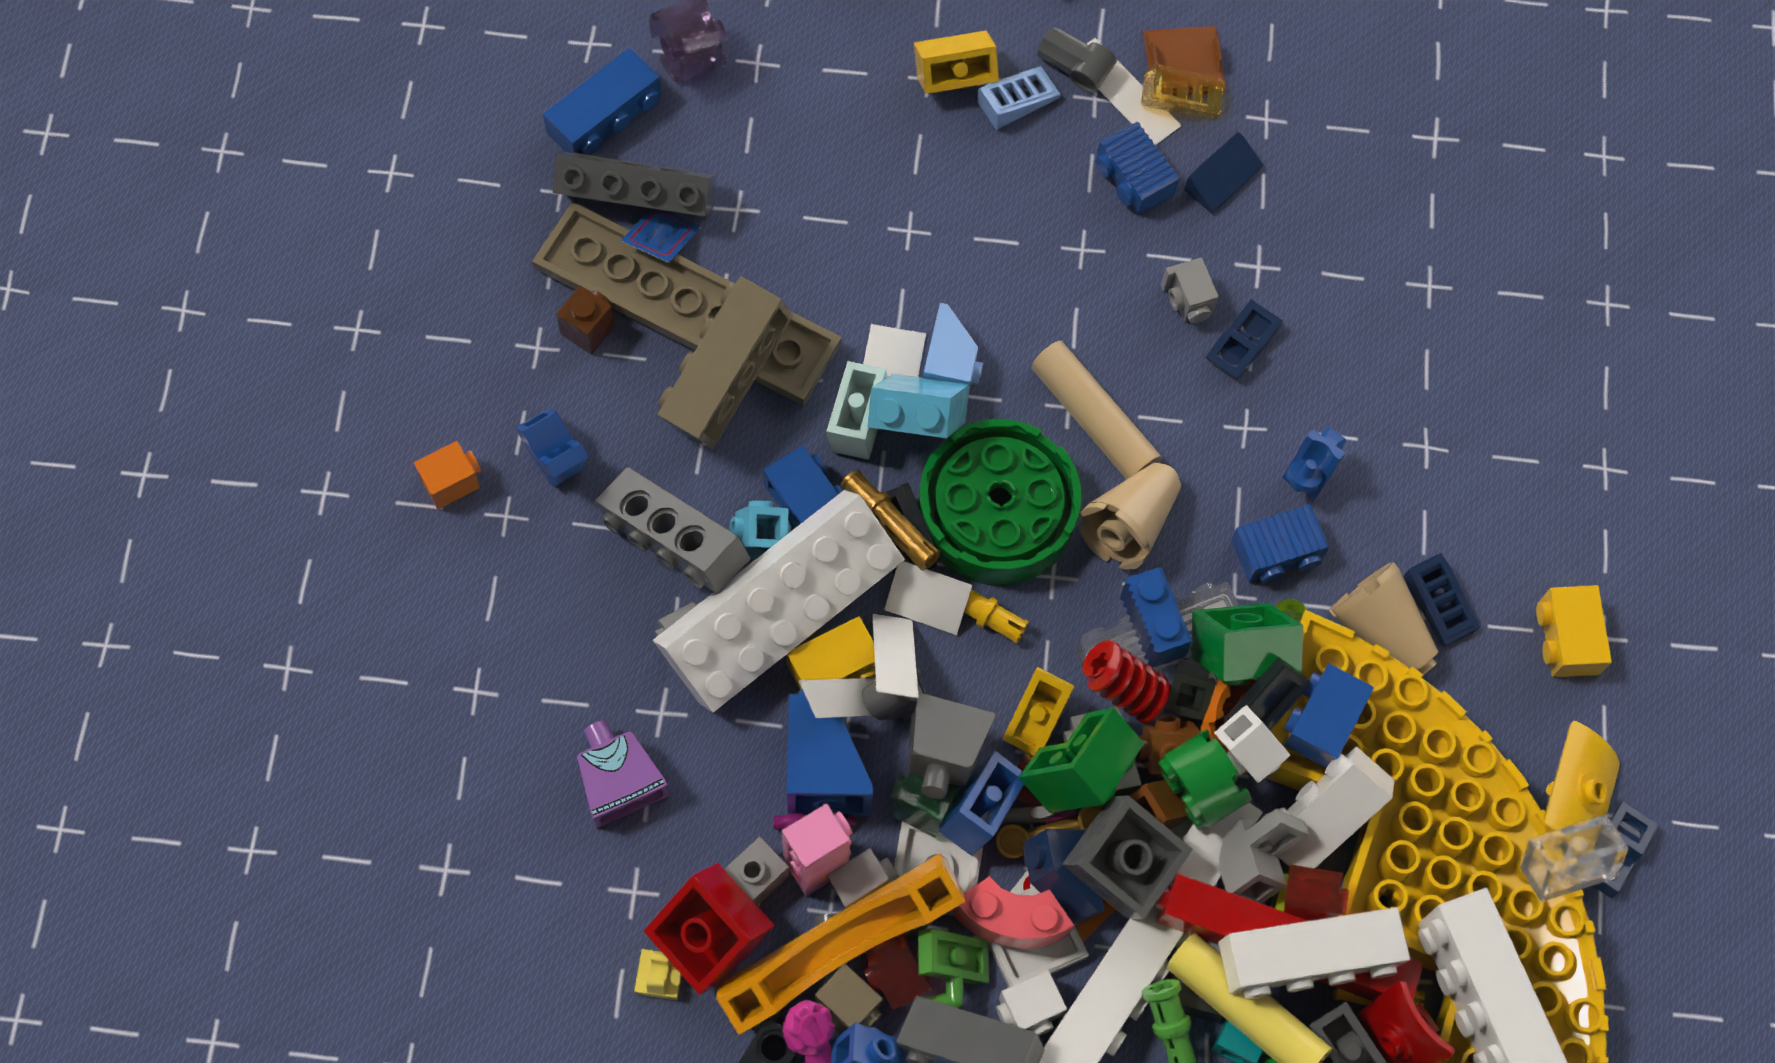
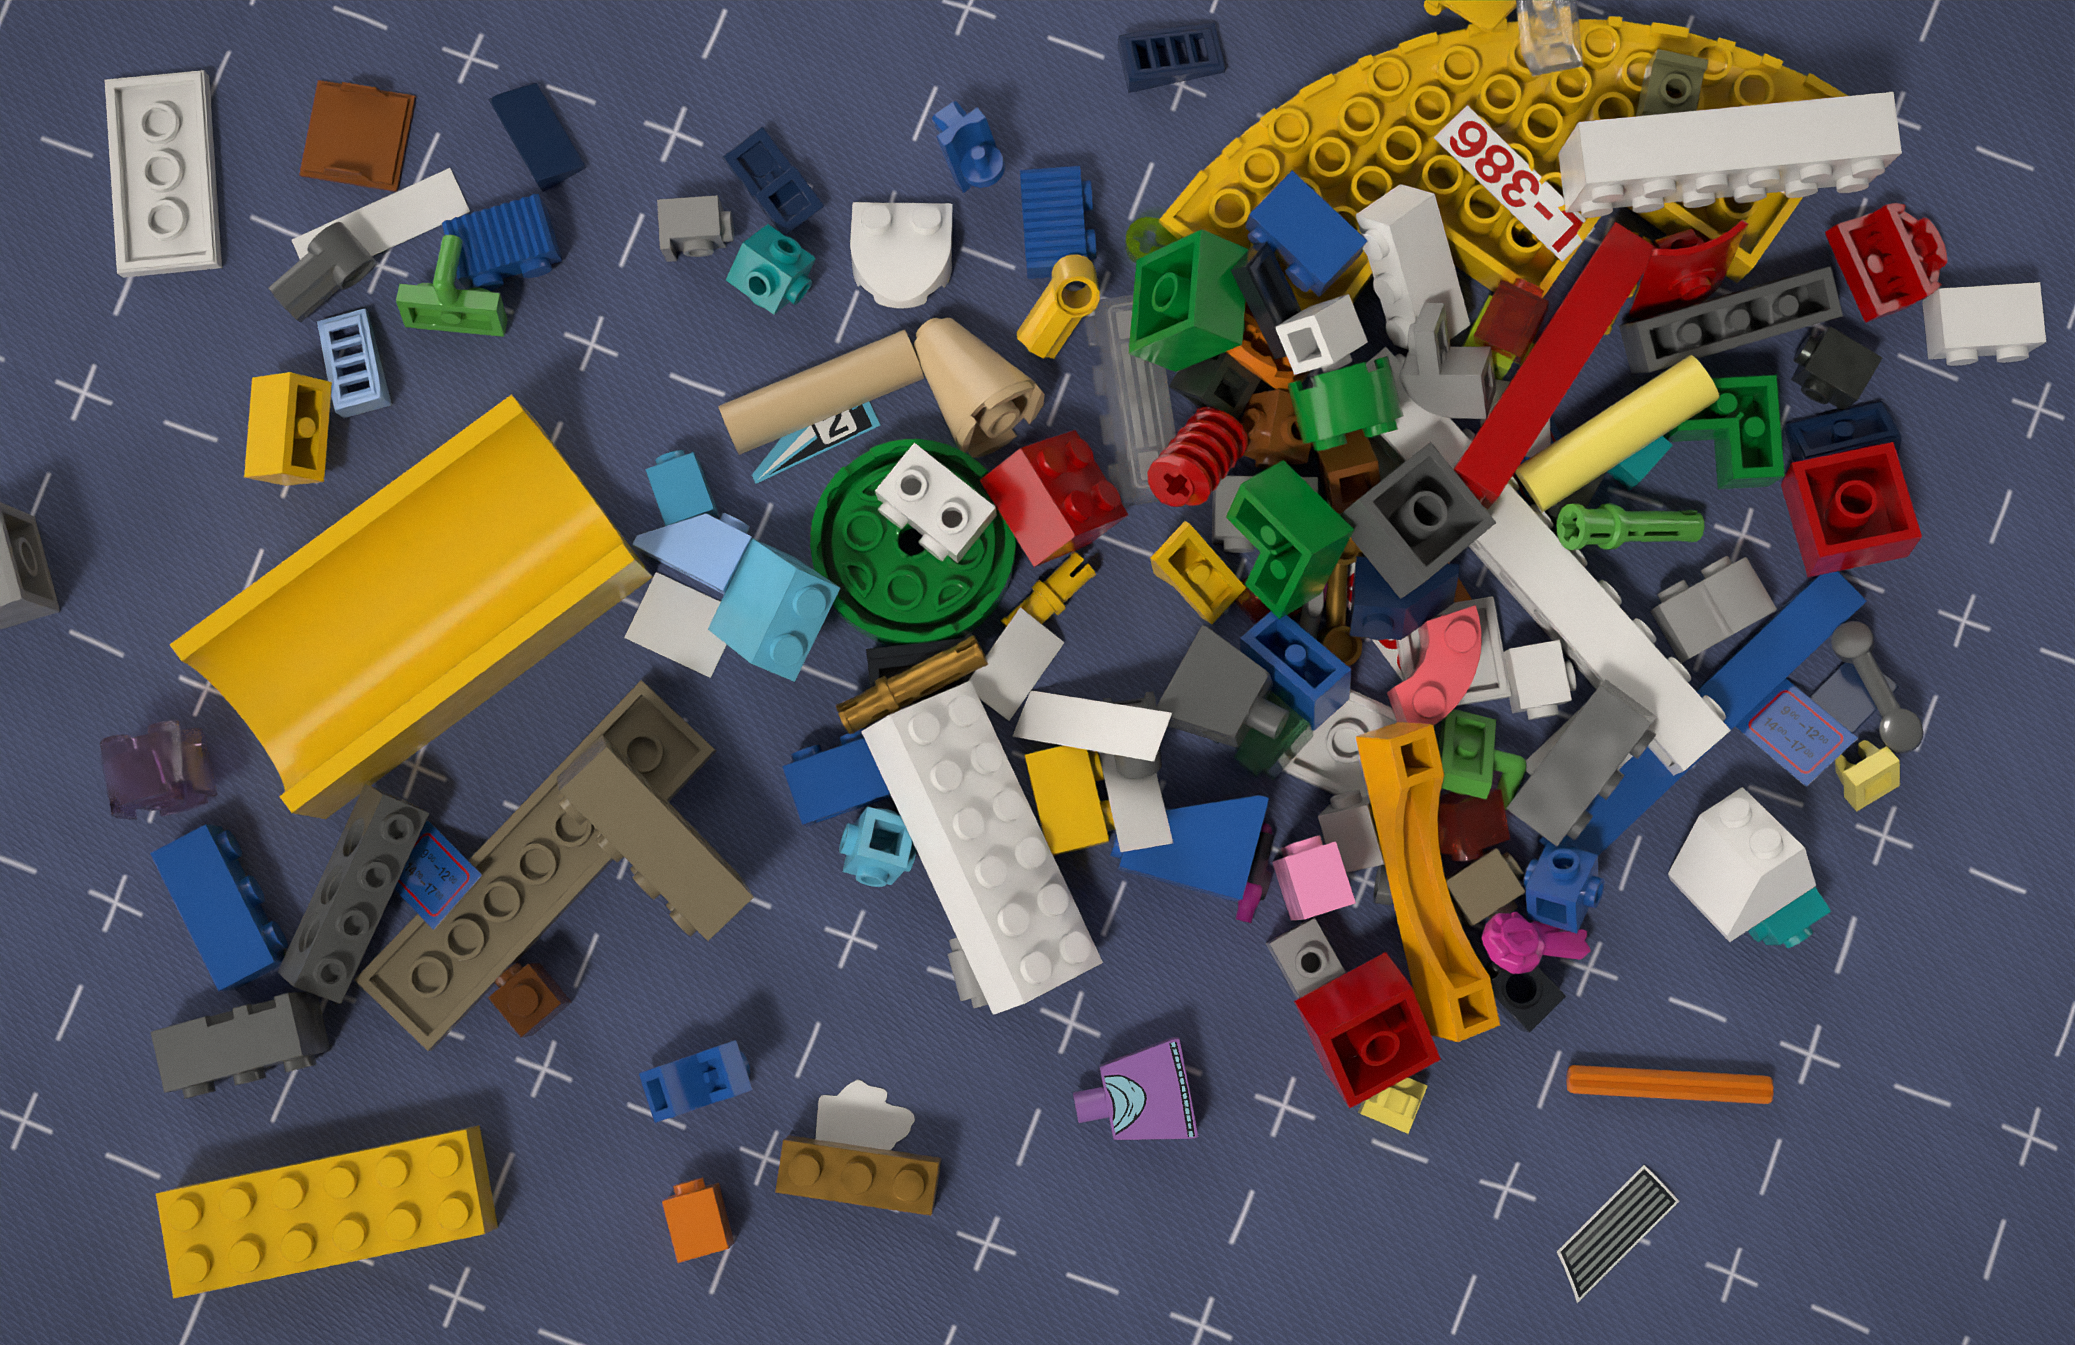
camera: 70 degrees left, 15 degrees up
dark grey brick [595,467,751,594] -> none
light aqua brick [826,361,887,460] -> none
blue brick [1120,567,1193,668] -> none
clear yellow slope [1141,64,1224,117] -> none
white brick [1218,907,1410,999] -> none
tan cone [1329,562,1438,674] -> none
none -> dark grey wedge [151,992,331,1099]
none -> yellow brick [156,1125,498,1299]
none -> yellow piece [170,394,653,819]
none -> bright green plate [396,235,508,337]
none -> dark azure brick [645,450,720,526]
none -> teal brick [726,224,816,315]
none -> sticker [752,402,880,484]
none -> pearl gold brick [775,1135,941,1216]
none -> white sticker [816,1080,915,1150]
none -> white slope [850,202,953,308]
none -> white brick [875,443,997,563]
none -> red brick [980,430,1129,567]
none -> yellow piece [1017,254,1100,359]
none -> white sticker [1434,105,1595,262]
none -> olive brick [1636,49,1708,117]

